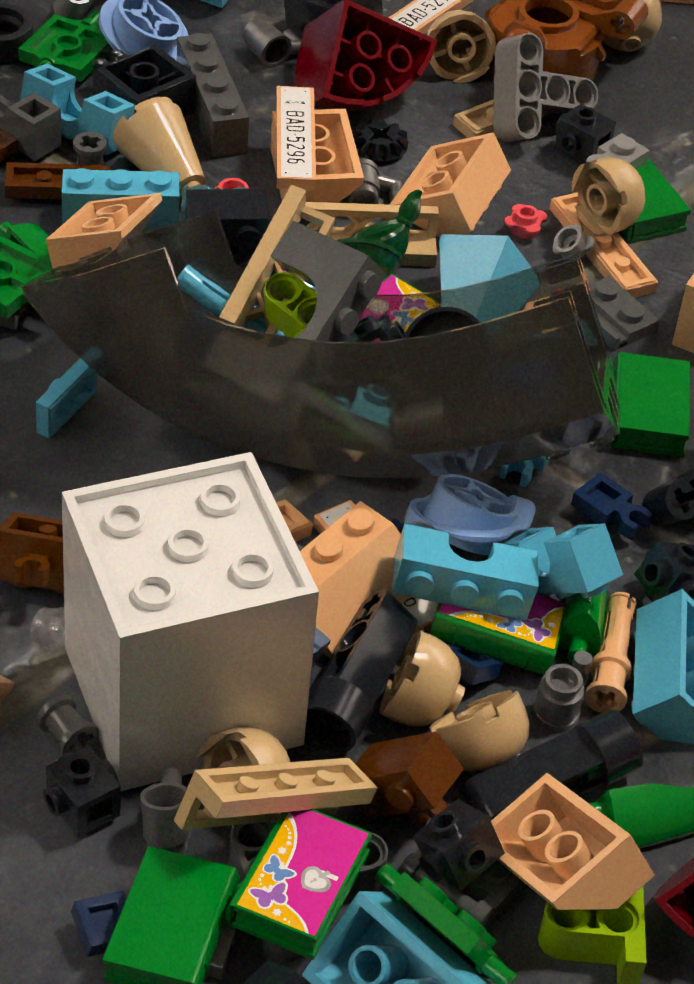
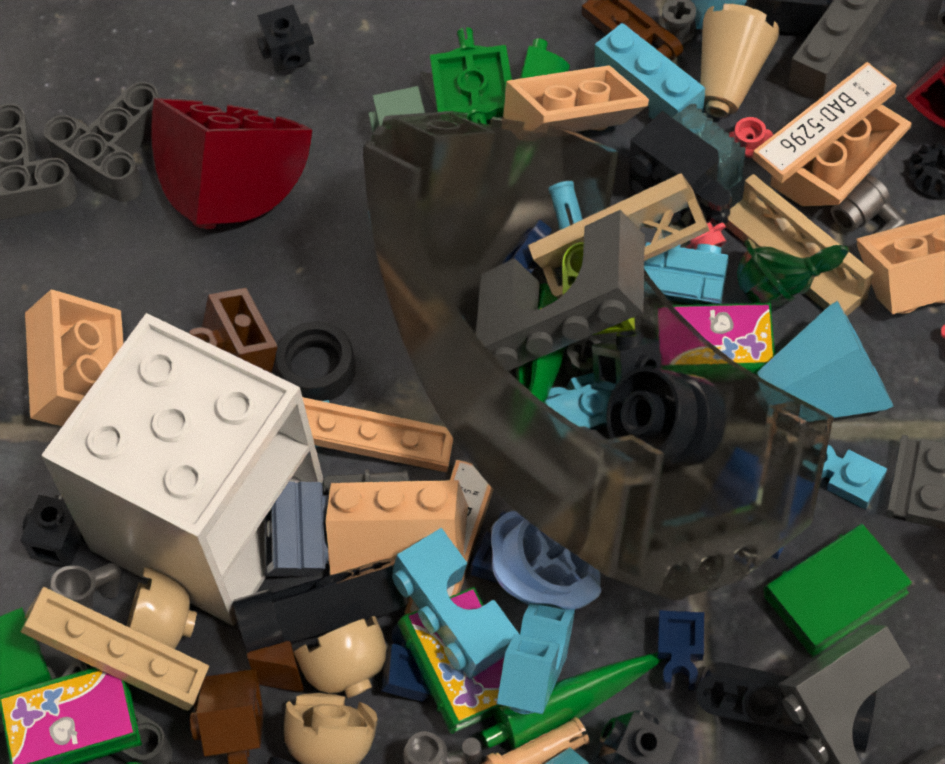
camera: 60 degrees right, 15 degrees up
none -> reddish brown slope [246,641,304,691]

